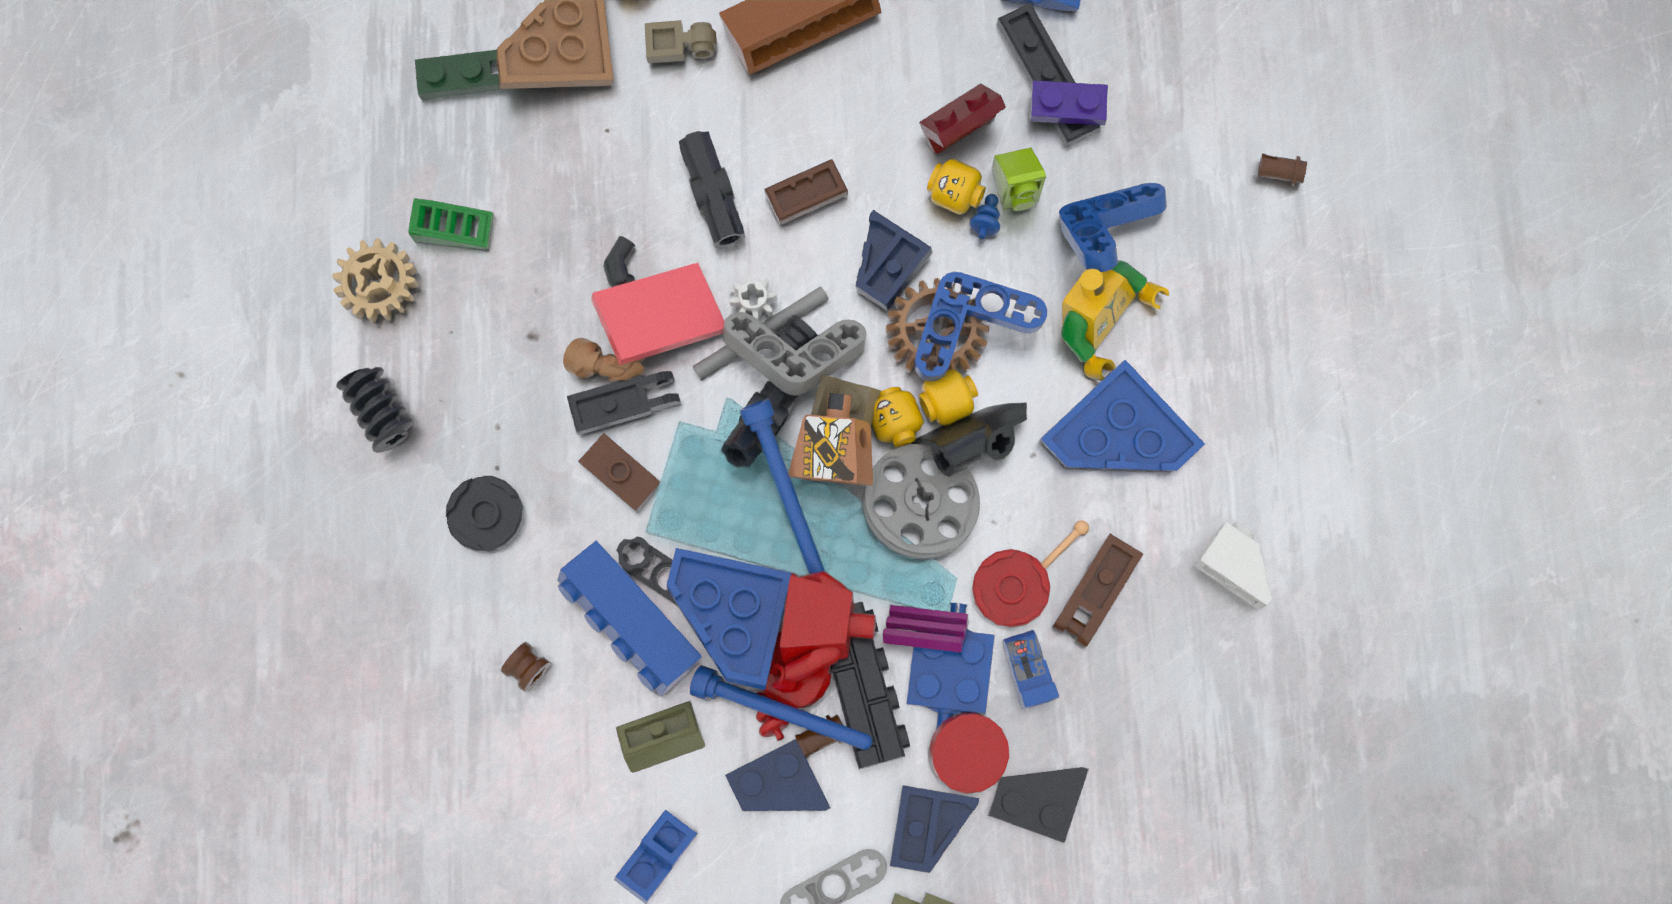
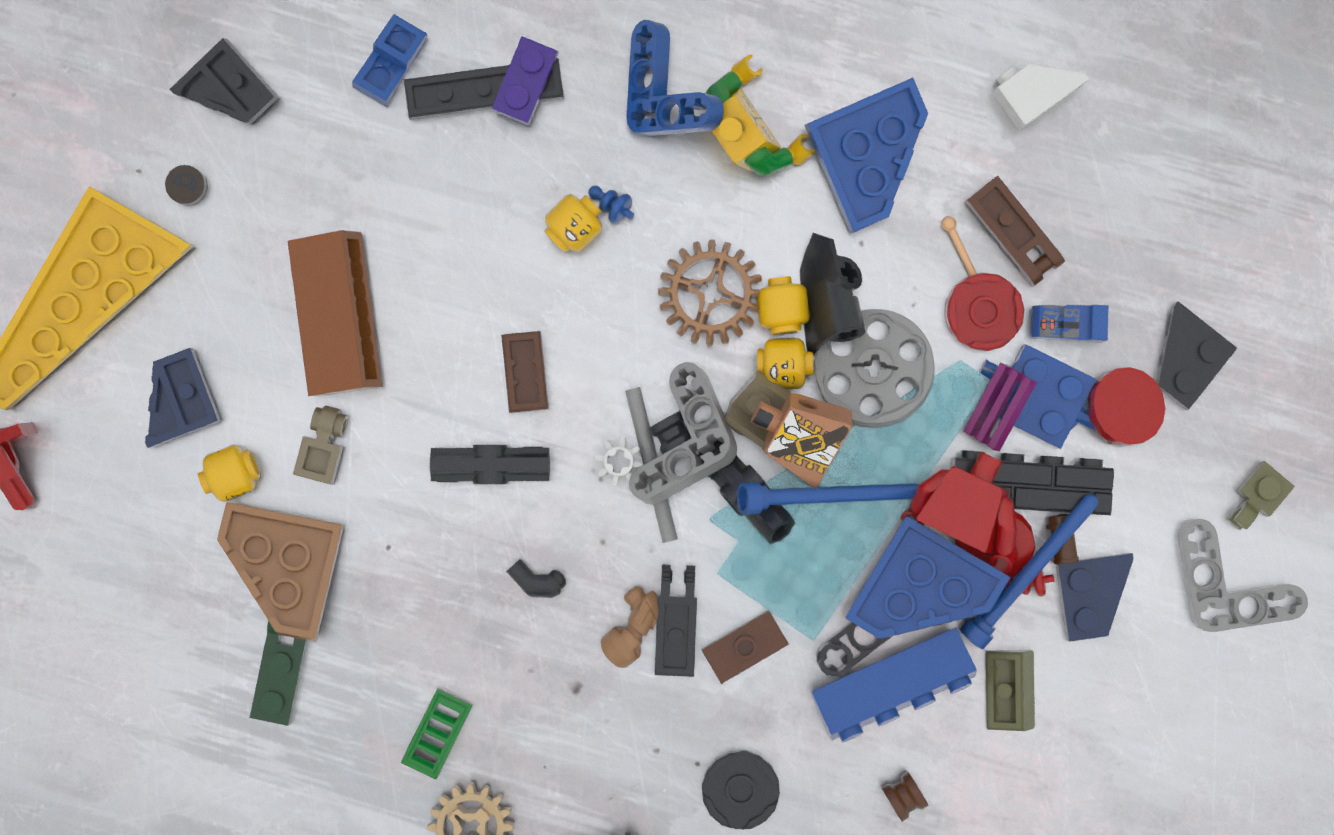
camera: 70 degrees left, 10 degrees up
coral tile [591,263,725,365] -> none
blue slope [614,809,697,904] -> none
dark blue wing [855,210,933,311] -> none
dark blue wing [890,785,979,873] -> none
blue beam [914,272,1048,381] -> none
dark red bracket [919,83,1006,154] -> none
lime slope [992,147,1046,211] -> none

